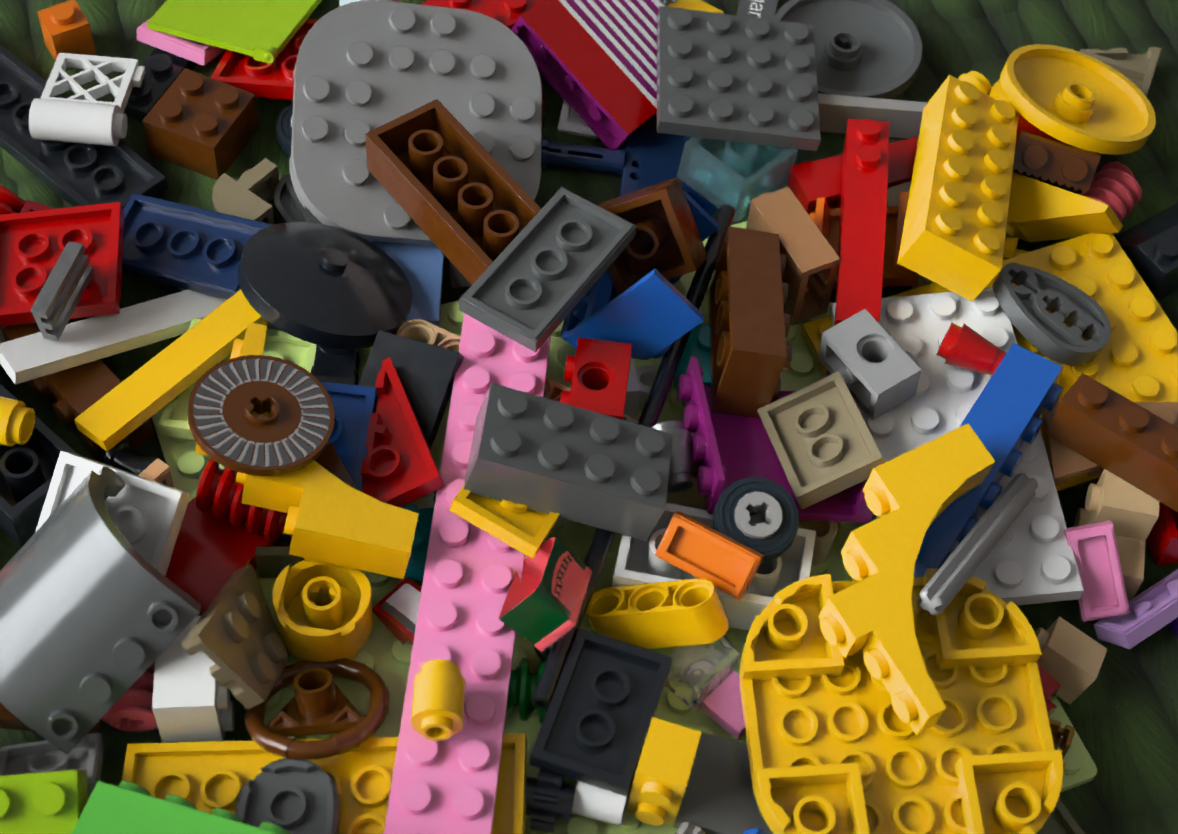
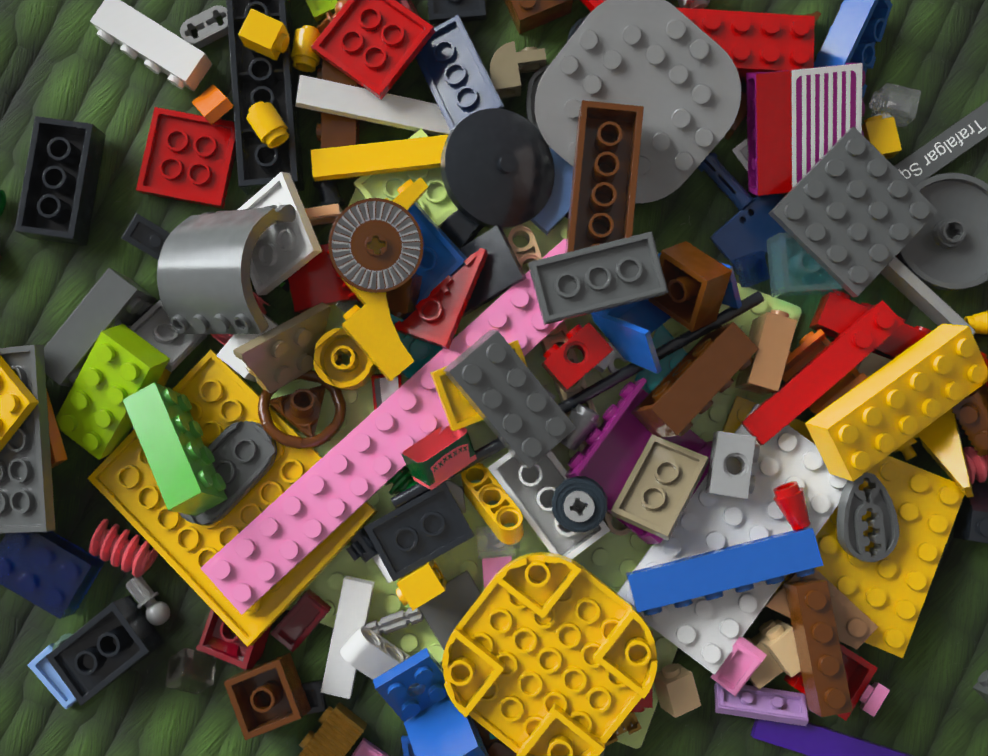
camera: 50 degrees right, 30 degrees up
flat silver tile [30,241,95,341] -> none
yellow brick [411,659,466,741] -> none
orange tile [655,511,764,600] -> none
yellow arch [818,423,995,735] -> none
light grey axle [917,473,1038,616] -> none

